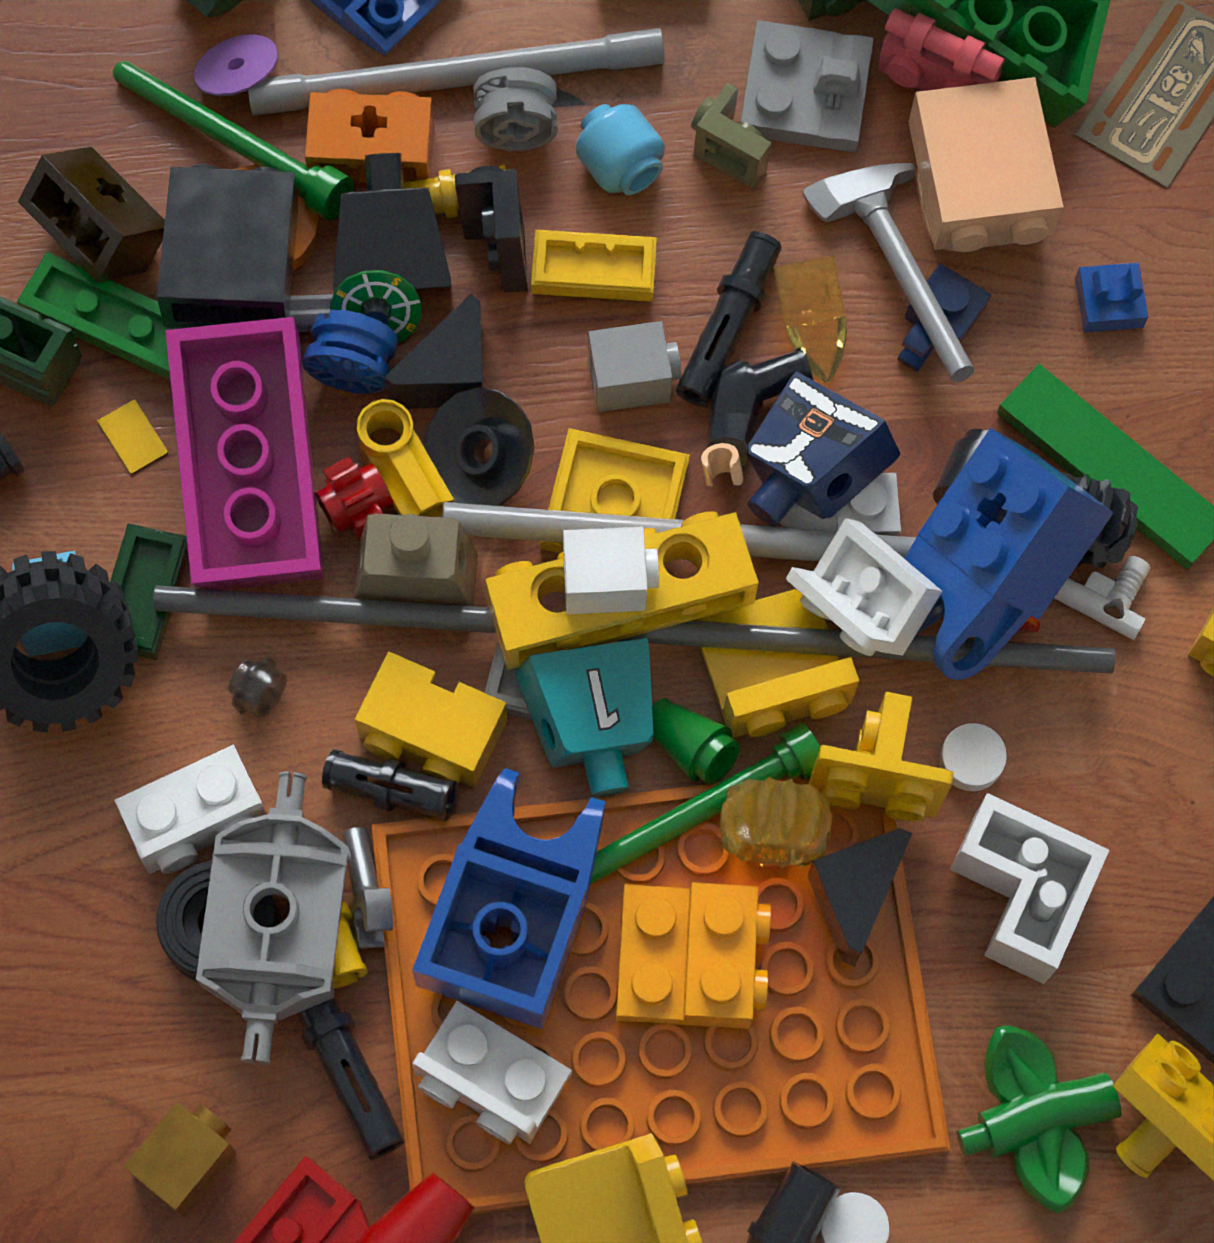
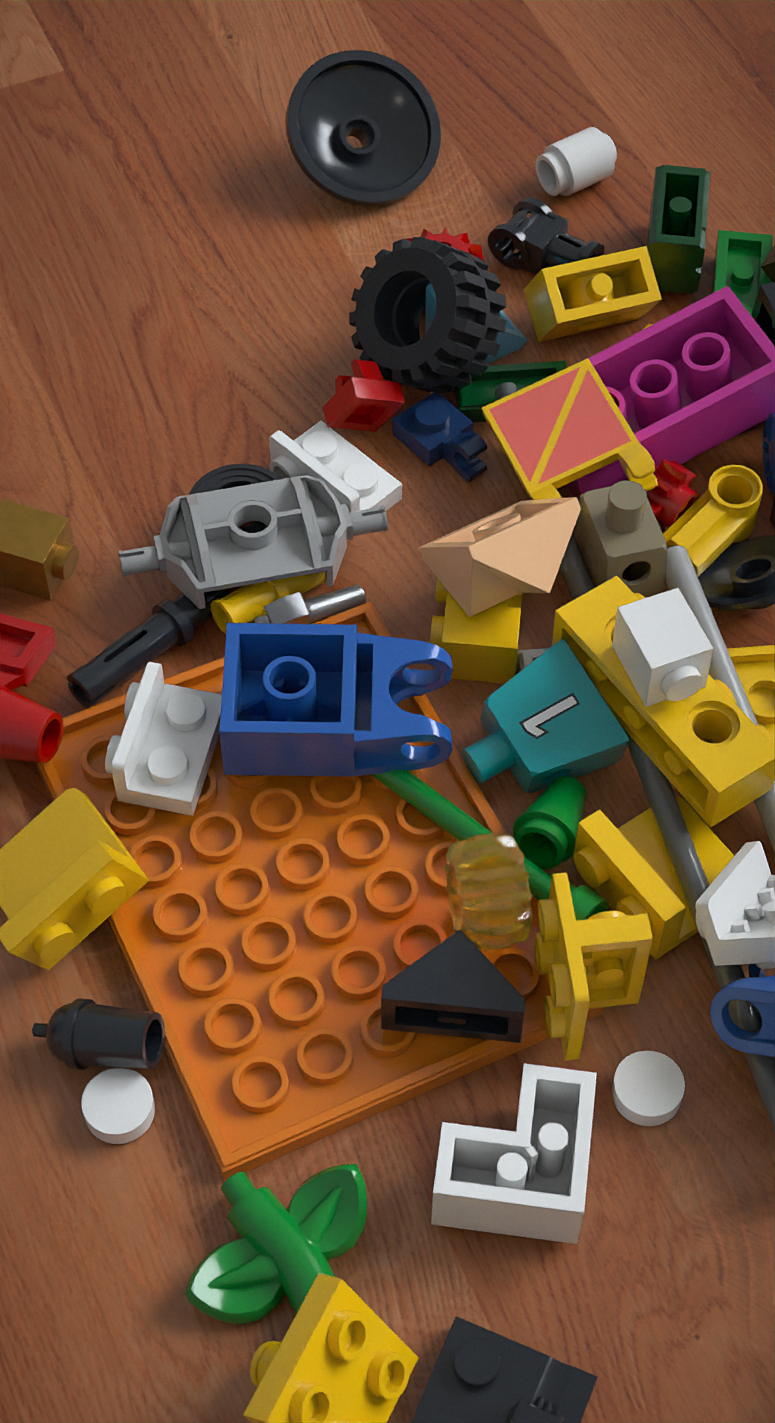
camera: 75 degrees right, 15 degrees down
clear smoke plate [228,657,287,718] -> none
black pin [322,749,458,821] -> none
light orange plate [616,882,771,1029] -> none
none -> red tile [322,359,405,432]
none -> dark blue plate [392,392,487,481]
none -> light nougat slope [418,497,581,617]
none -> coral flag [482,358,658,500]
none -> yellow brick [523,246,662,342]

